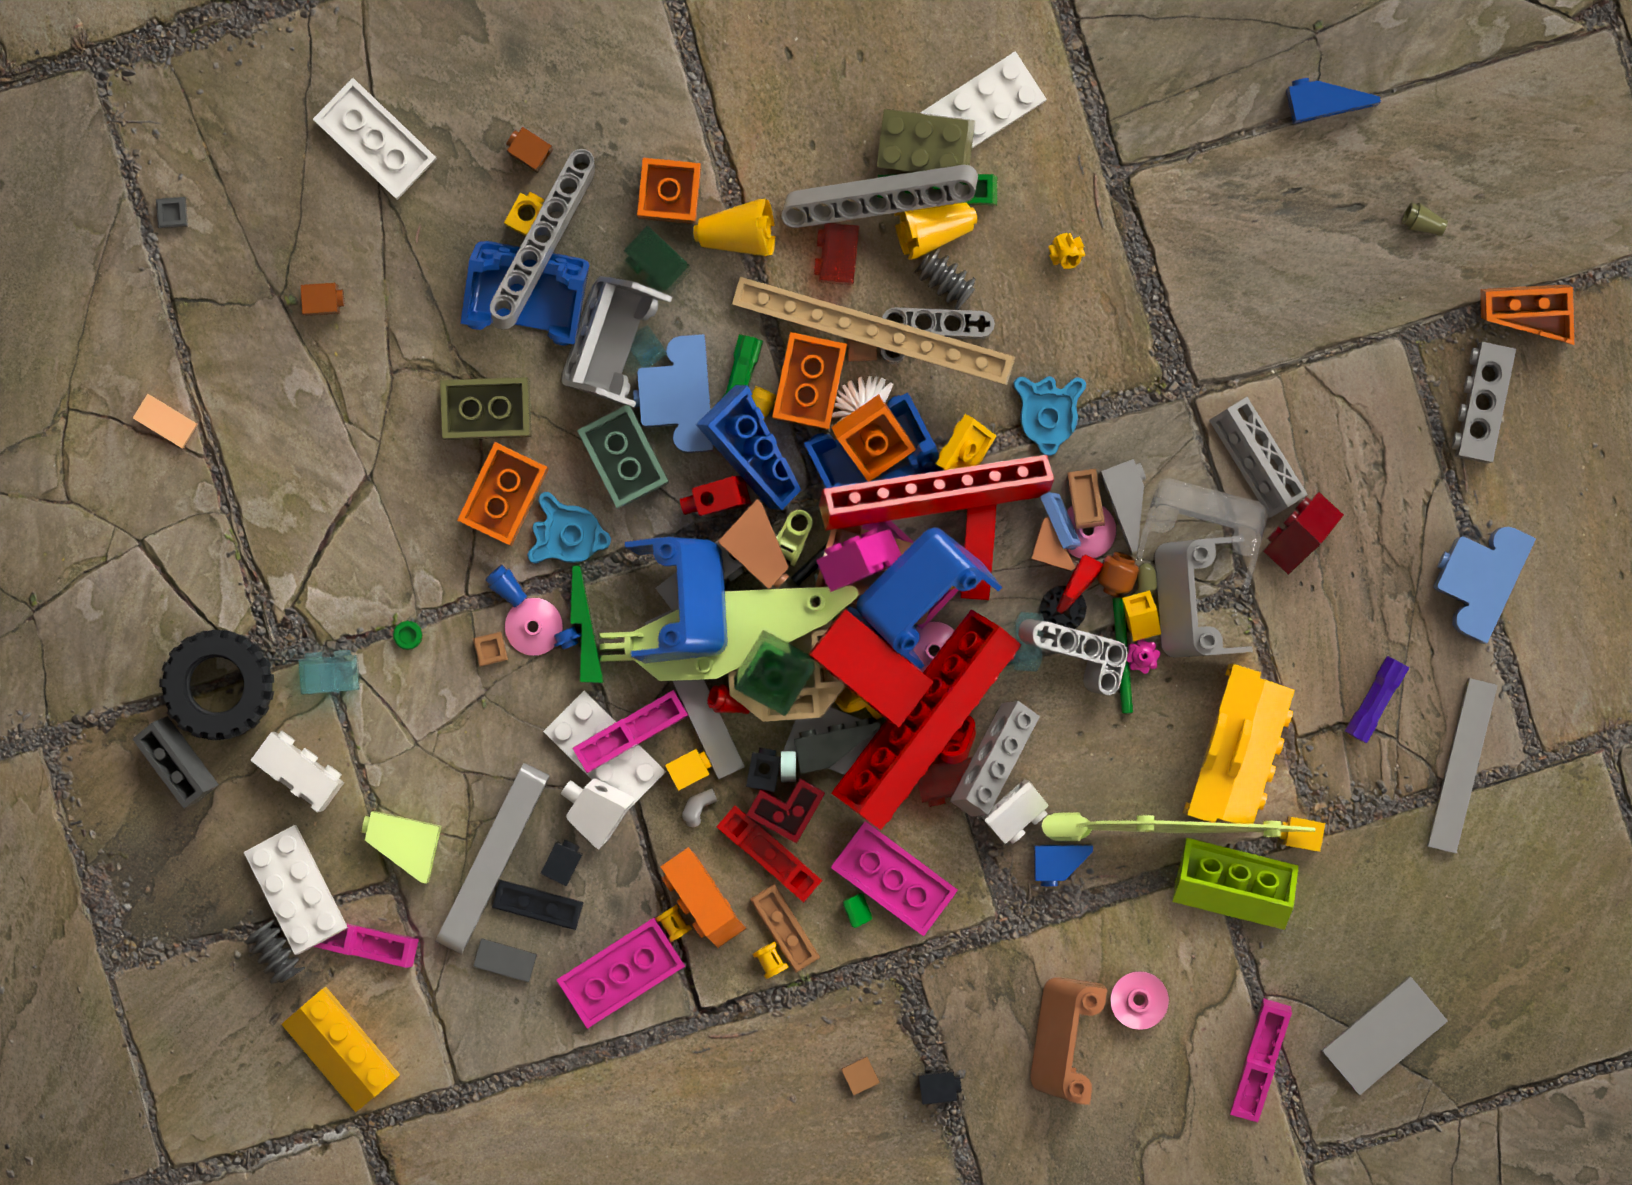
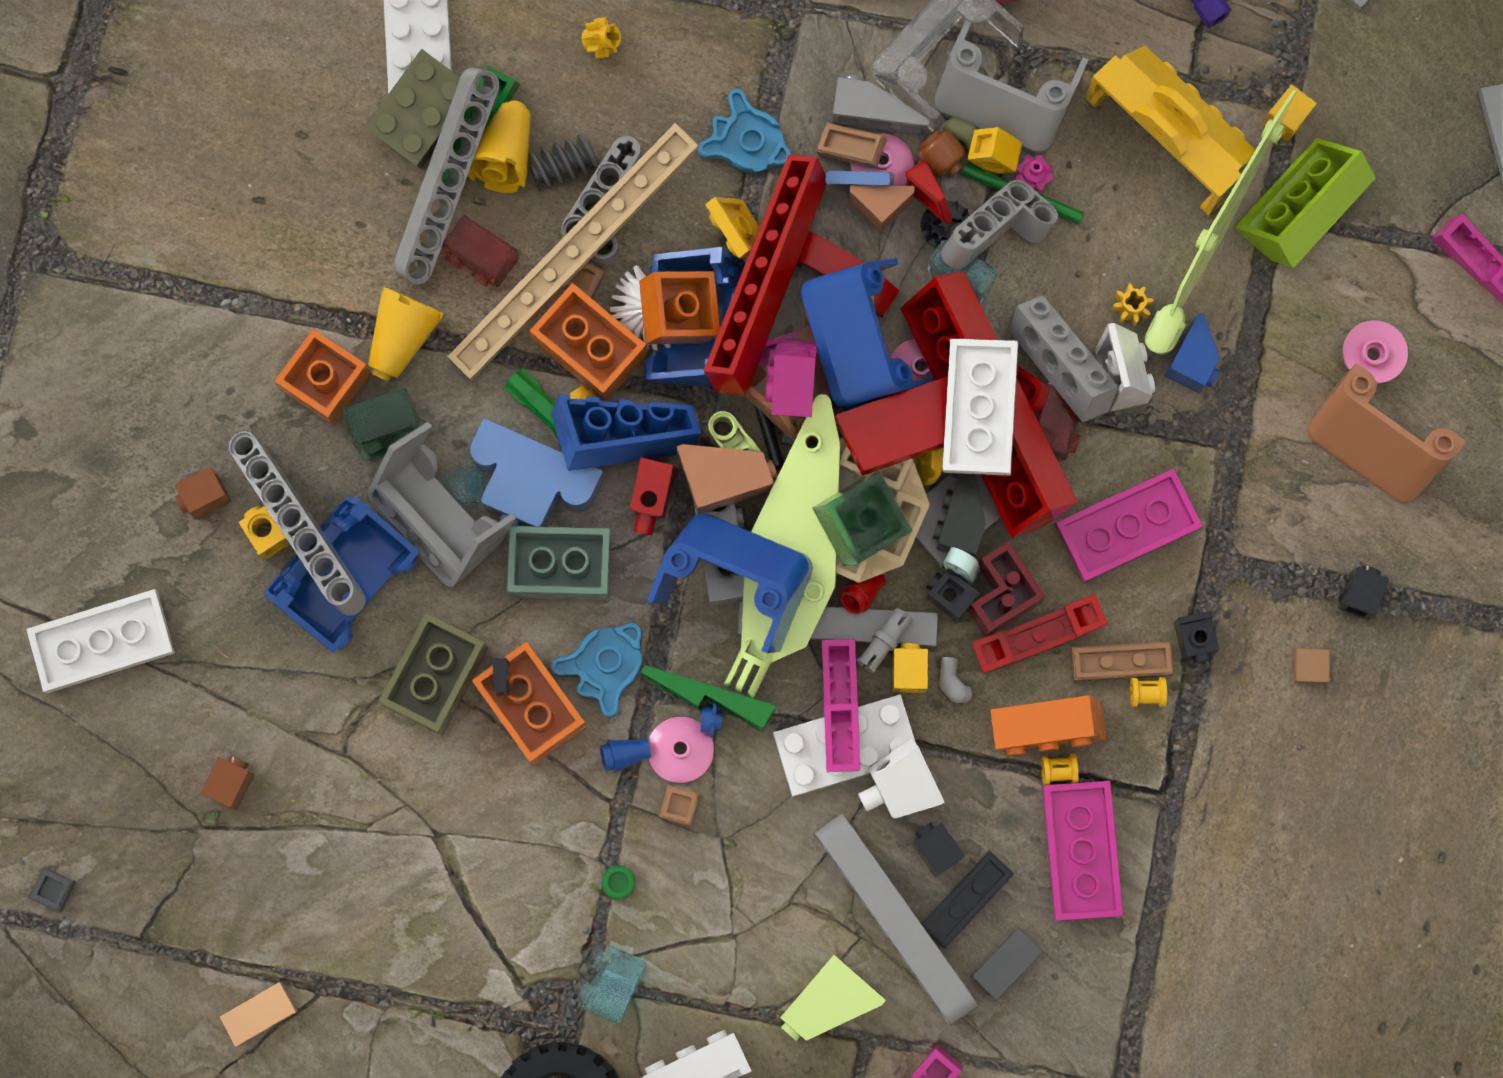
camera: 60 degrees left, 10 degrees down
green slope [842,893,872,928] -> none
none -> black tile [493,658,510,697]
none -> light grey pin [857,608,913,674]
none -> white plate [943,339,1018,476]
none -> yellow gear [1111,283,1153,326]
none -> black brick [1174,611,1219,664]

